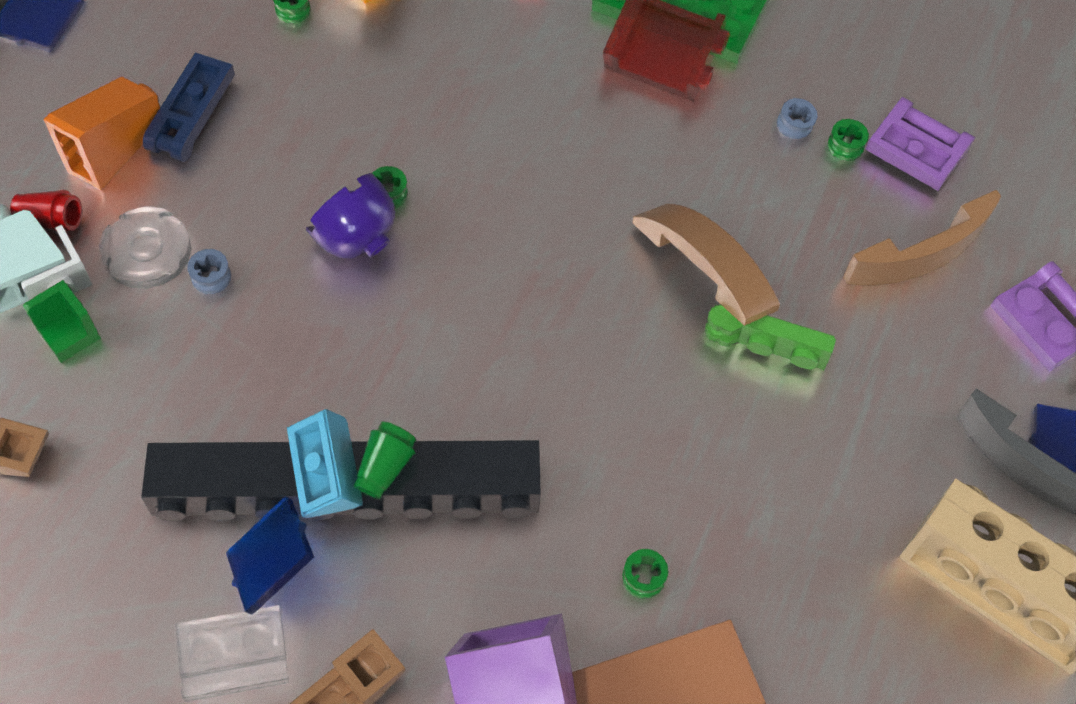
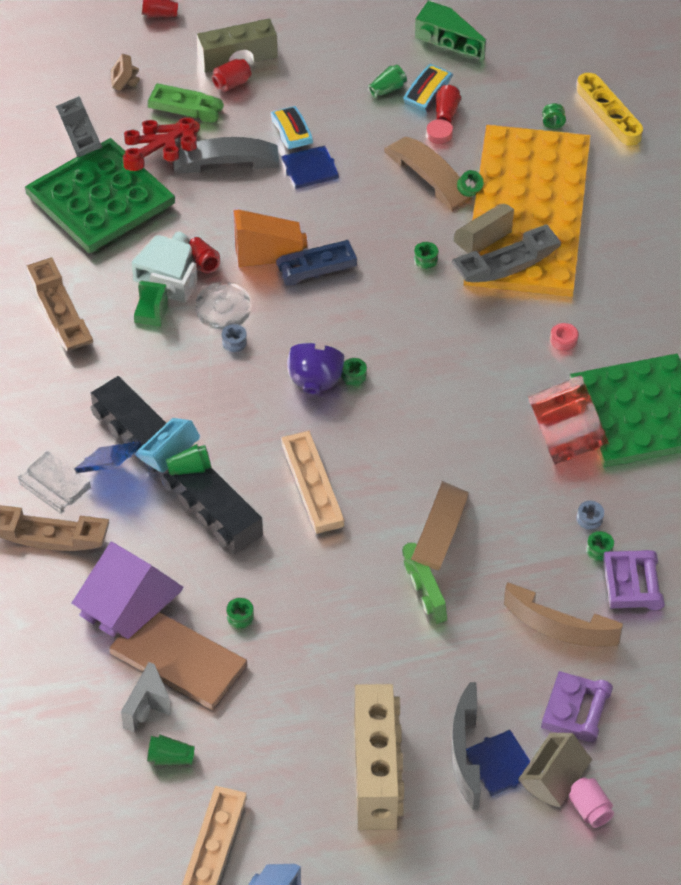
camera: 55 degrees right, 10 degrees down
none -> light nougat plate [281,431,344,534]

